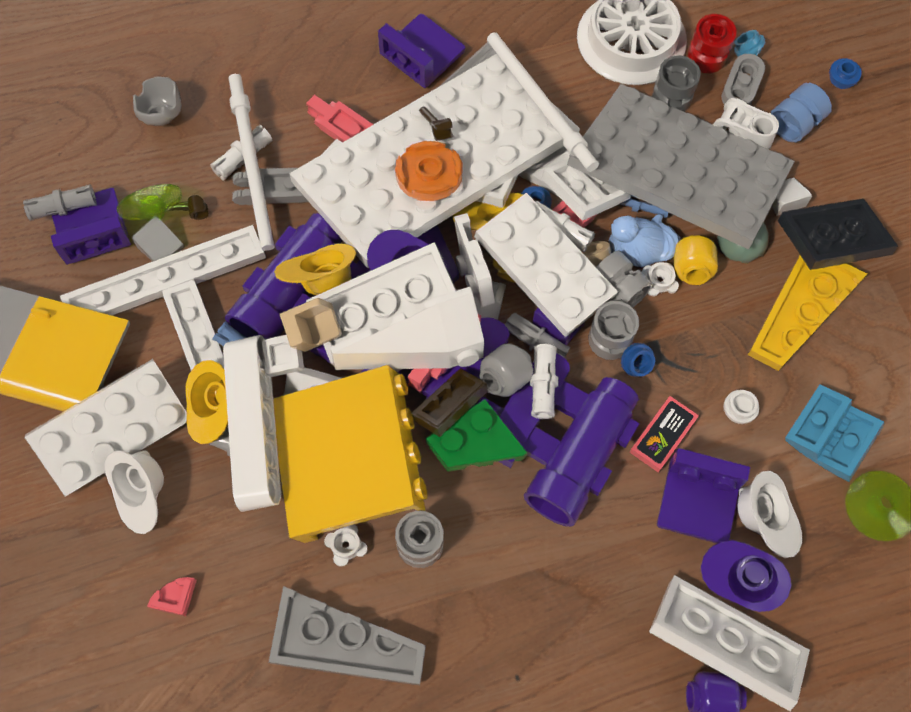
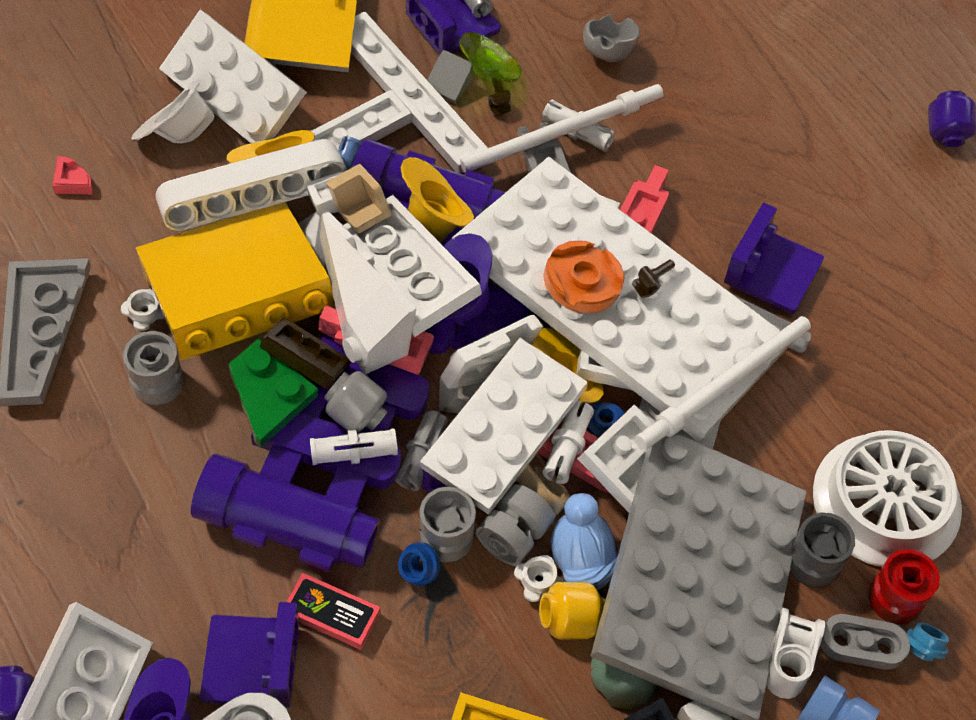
camera: 75 degrees right, 10 degrees down
white plate [723,390,759,424] -> none

